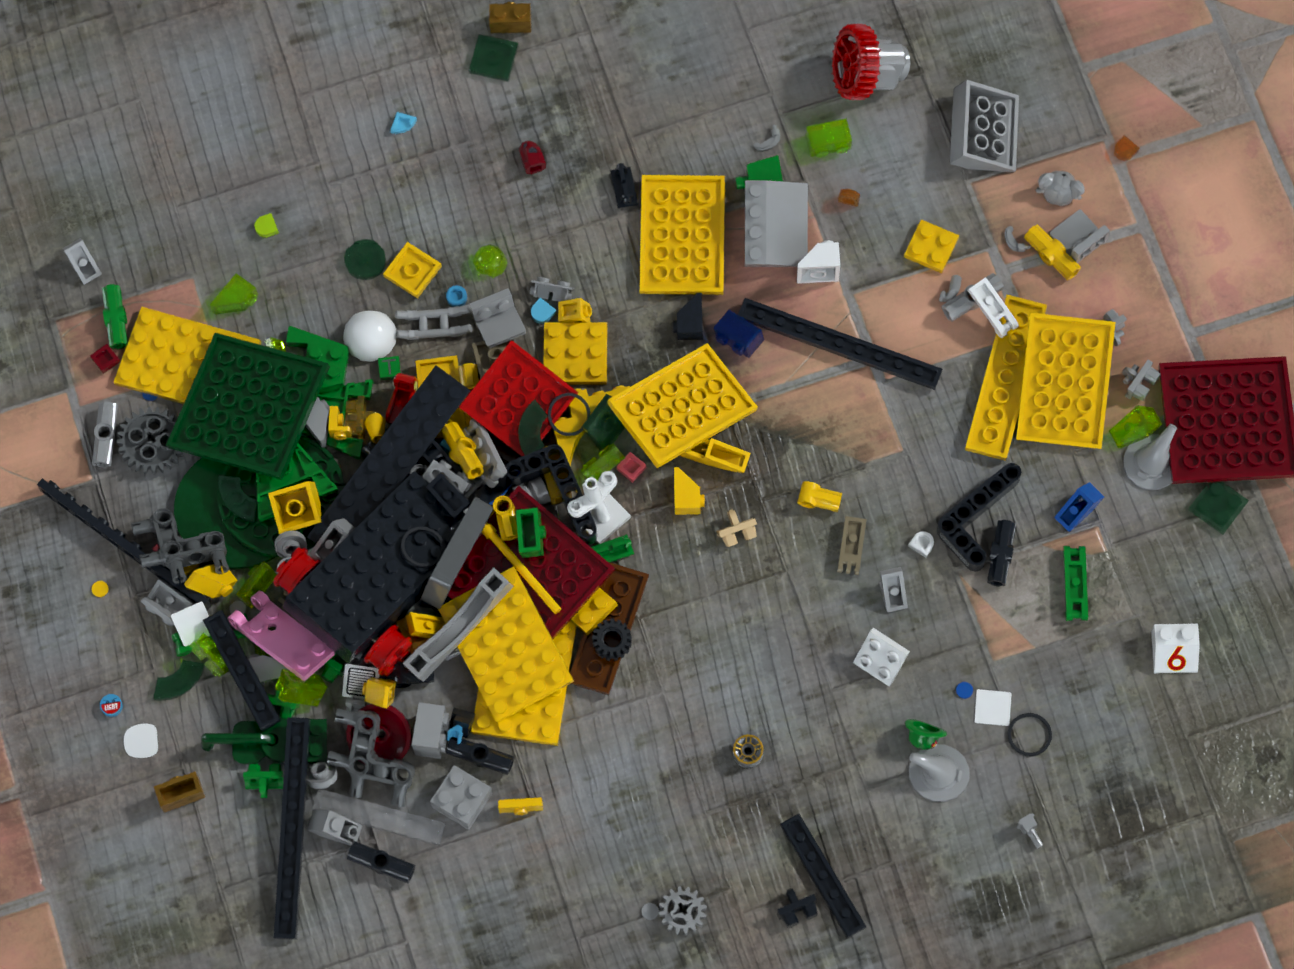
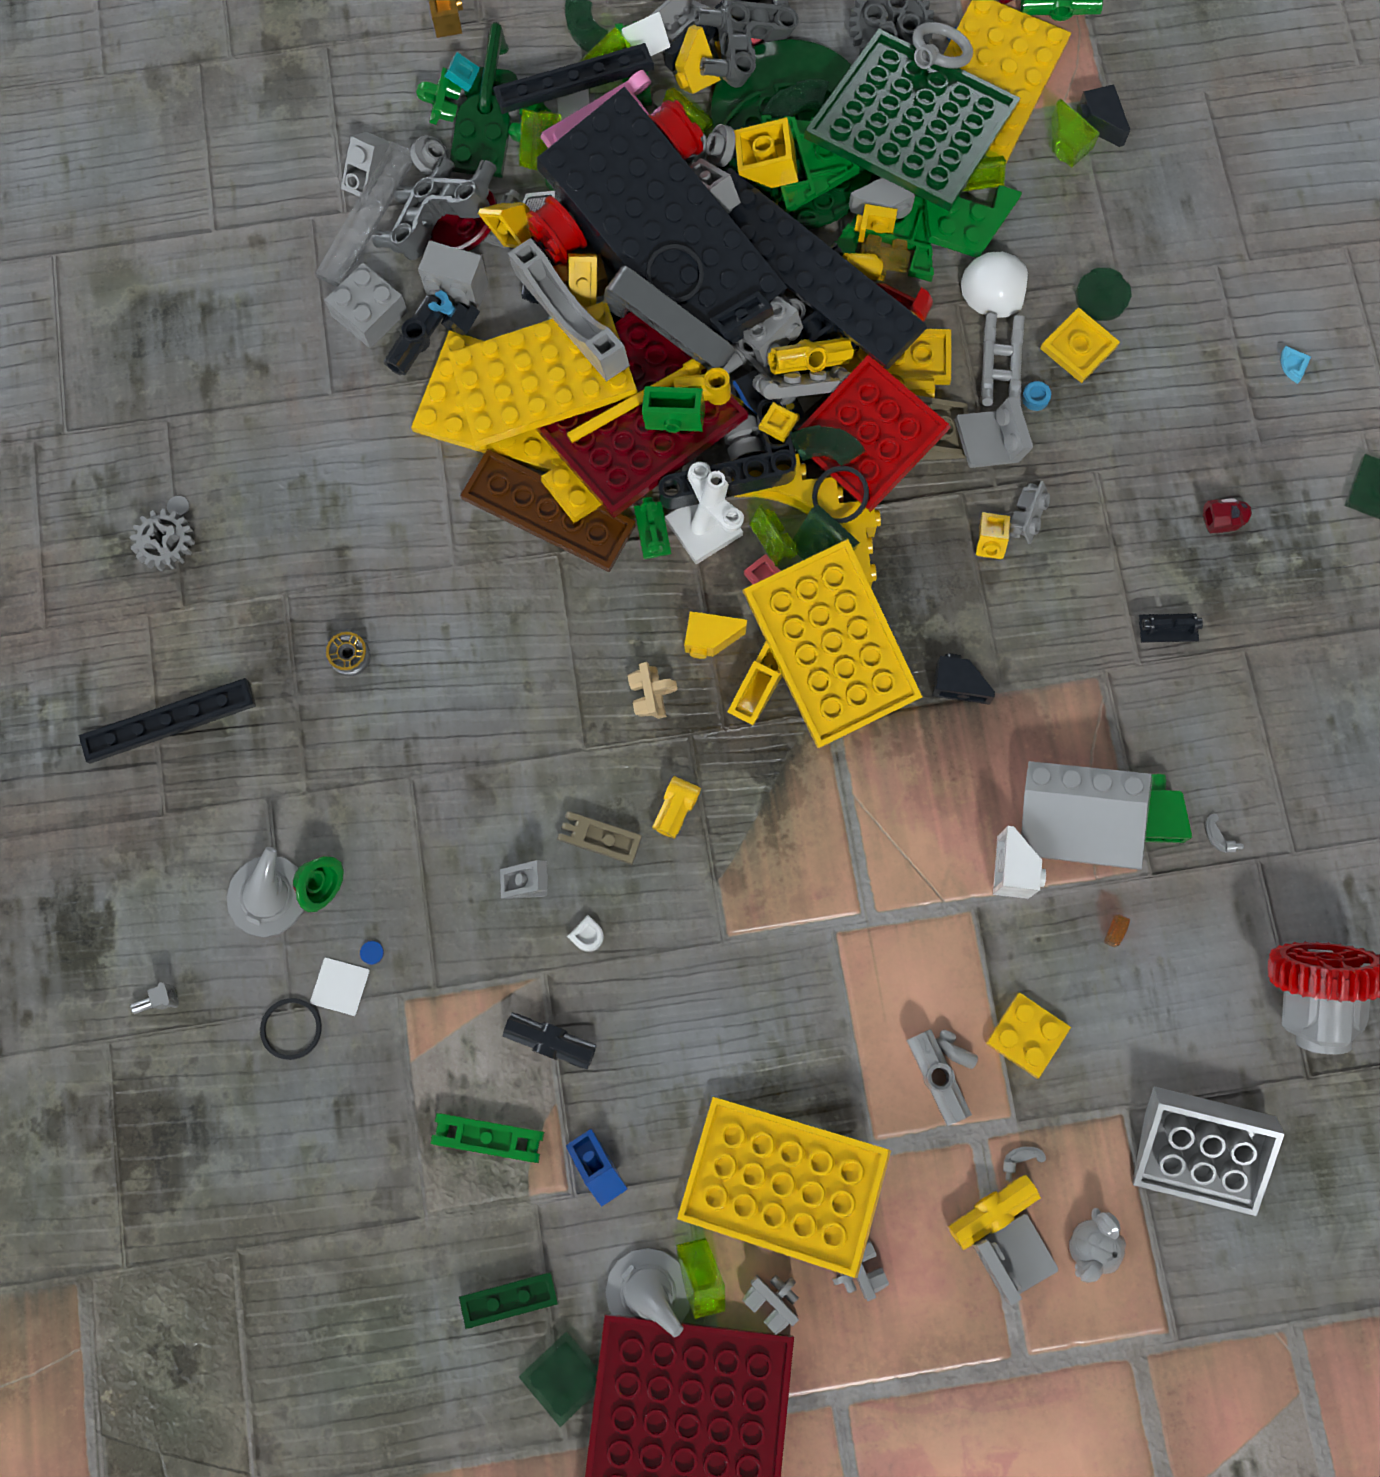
camera: 100 degrees right, 5 degrees up
lime tile [254,213,279,238] -> none
black plate [274,717,311,940] -> none
black piece [347,841,416,884] -> none
green tile [378,356,401,380] -> none
clear neon green hair [473,244,507,278] -> none
yellow plate [498,797,543,815] -> none
medium azure tile [531,298,556,324] -> none
yellow plate [544,322,607,385] -> none
black tyre [592,619,632,661] -> none
yellow plate [640,175,725,295] -> none
clear blue brick [713,309,764,358] -> none
black plate [737,298,943,390] -> none
black hips [777,888,818,928] -> none
clear neon green brick [806,118,852,157] -> none
white plate [853,628,910,686] -> none
black beam [937,463,1022,572] -> none
yellow plate [965,294,1047,461] -> none
white plate [967,277,1019,338] -> none
clear orange tile [1114,135,1140,161] -> none
white slope [1151,624,1200,673] -> none
none -> teal plate [444,52,480,92]
none -> dark green plate [459,1271,559,1329]
none -> yellow tile [759,402,798,442]
none -> light grey piece [912,22,973,69]
none -> black slope [1076,84,1130,147]

